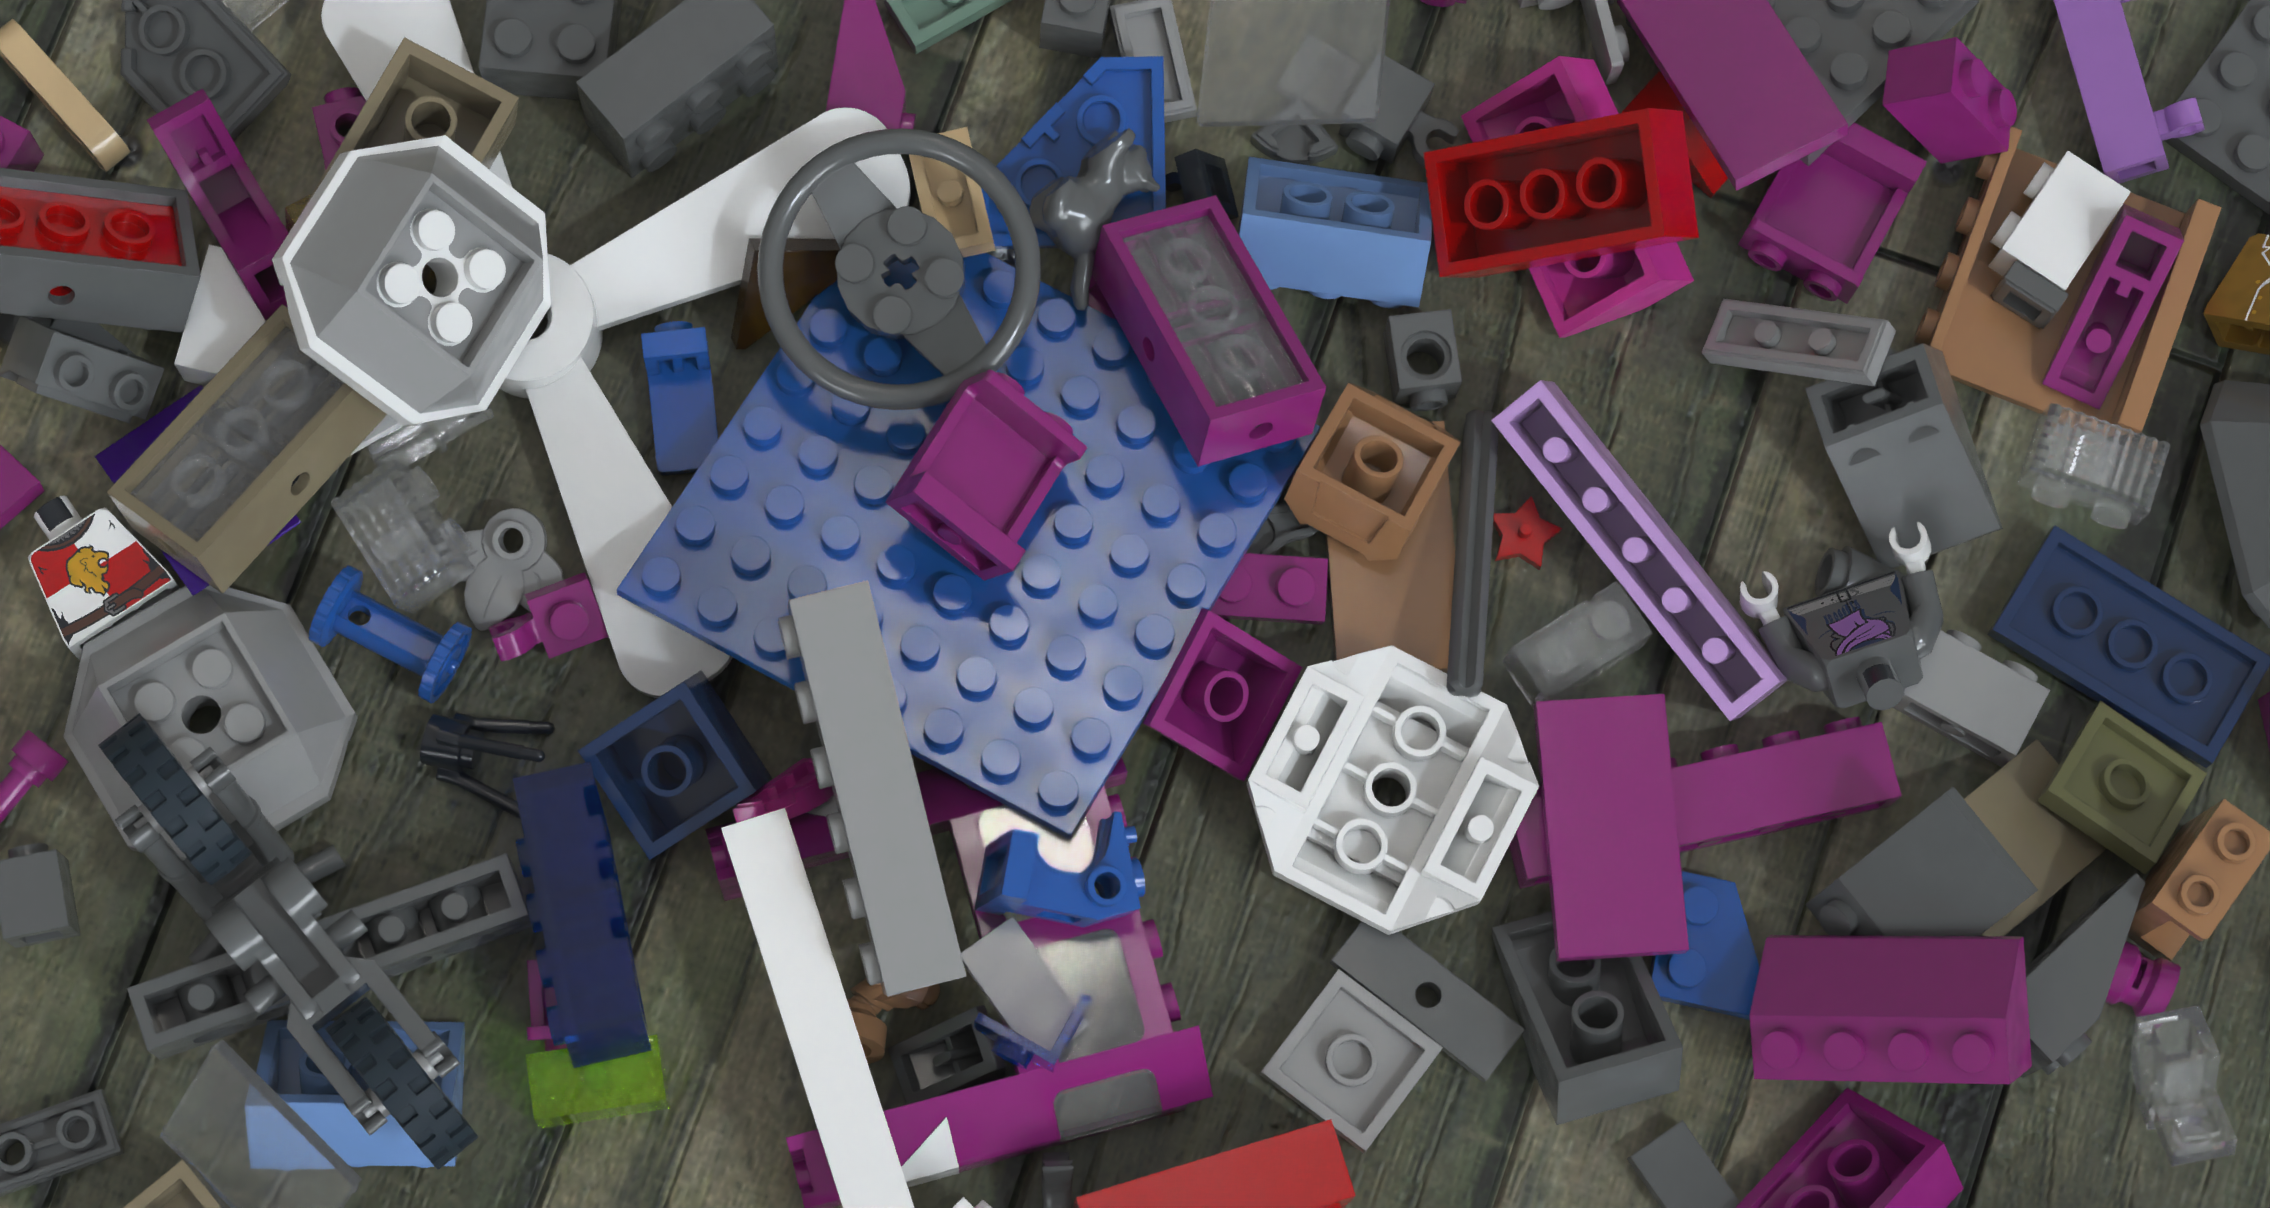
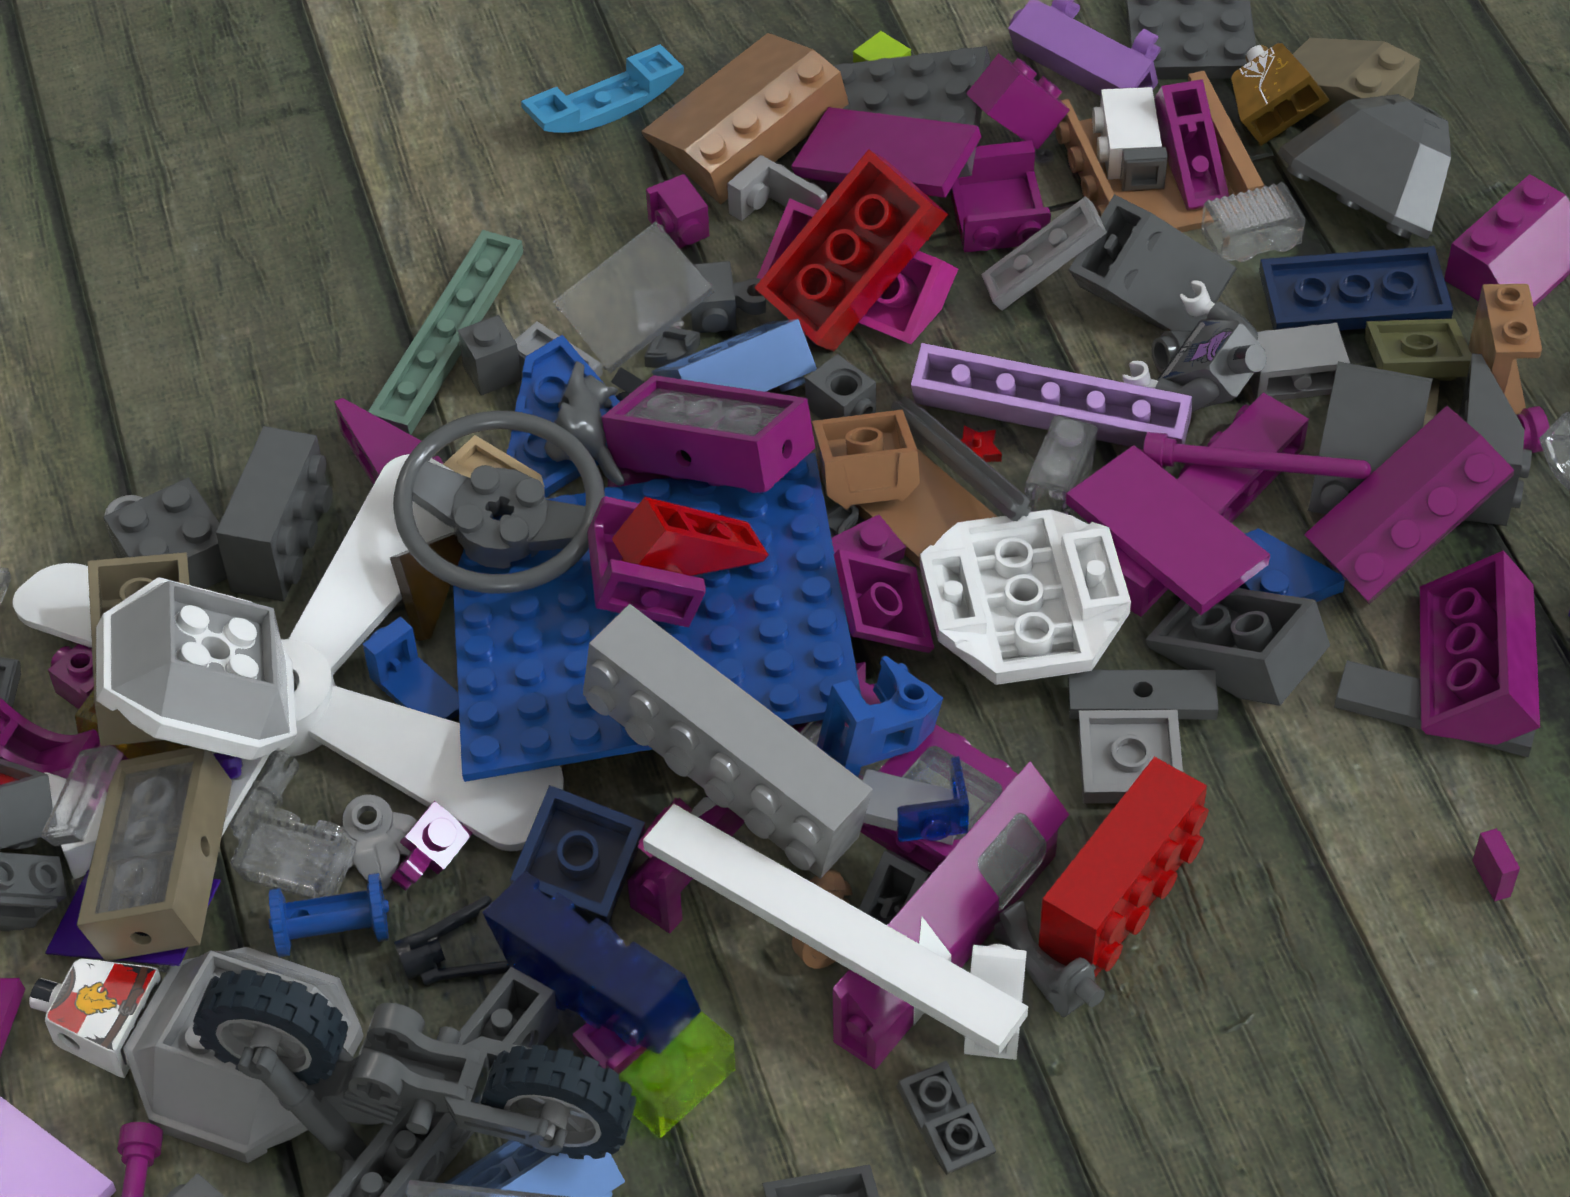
camera: 25 degrees left, 25 degrees down
none -> clear tile [41,745,123,846]
none -> red slope [612,497,769,576]
none -> magenta piece [1143,432,1372,479]

